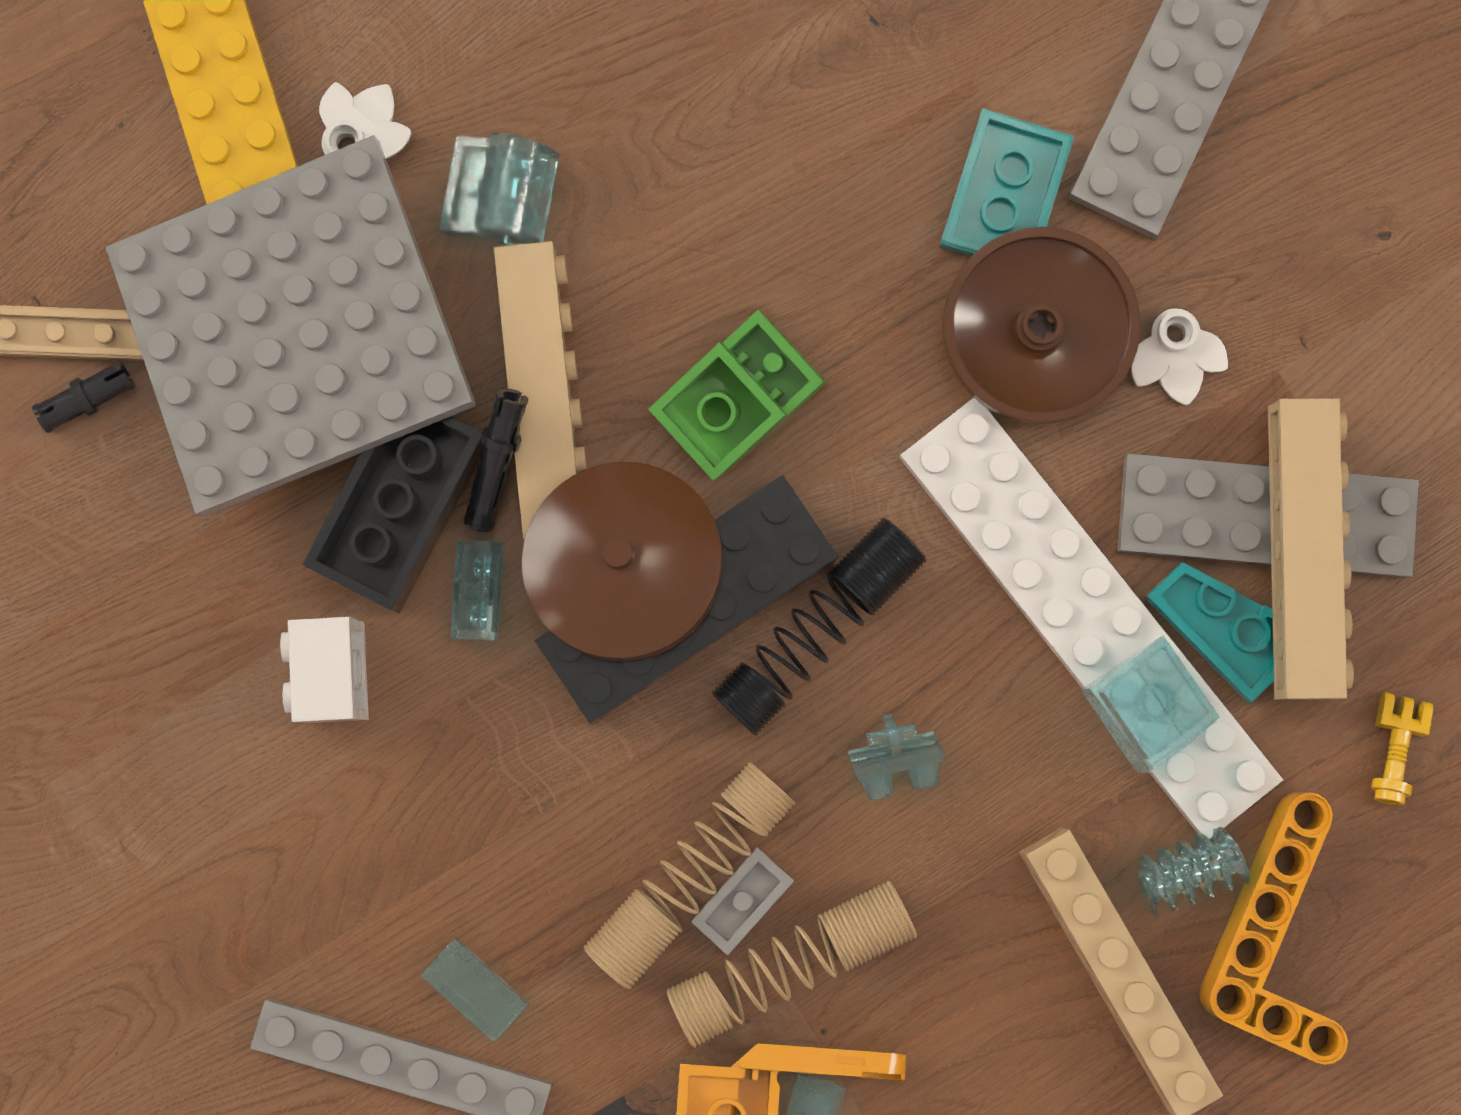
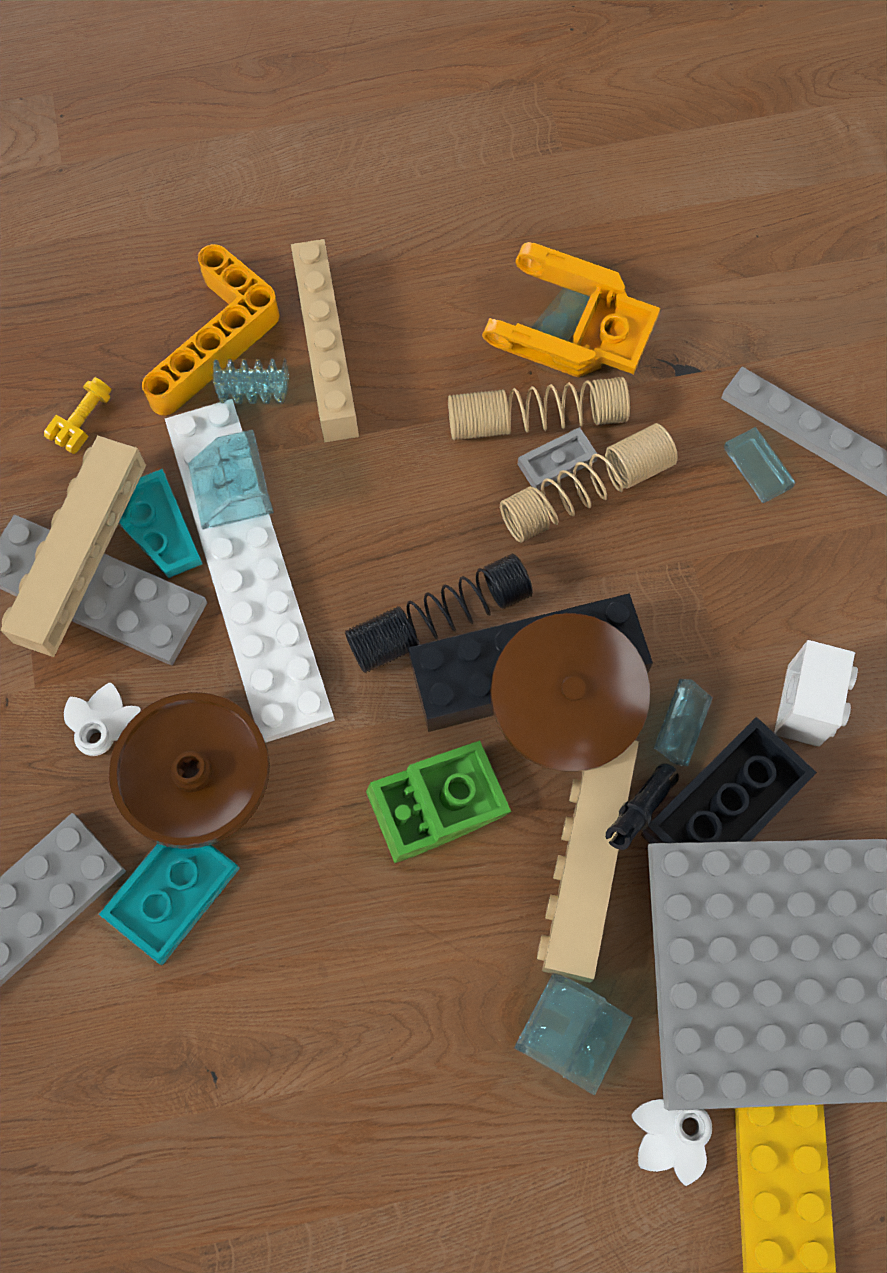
camera: 155 degrees left, 15 degrees down
clear light blue hips [848,713,945,800] -> none

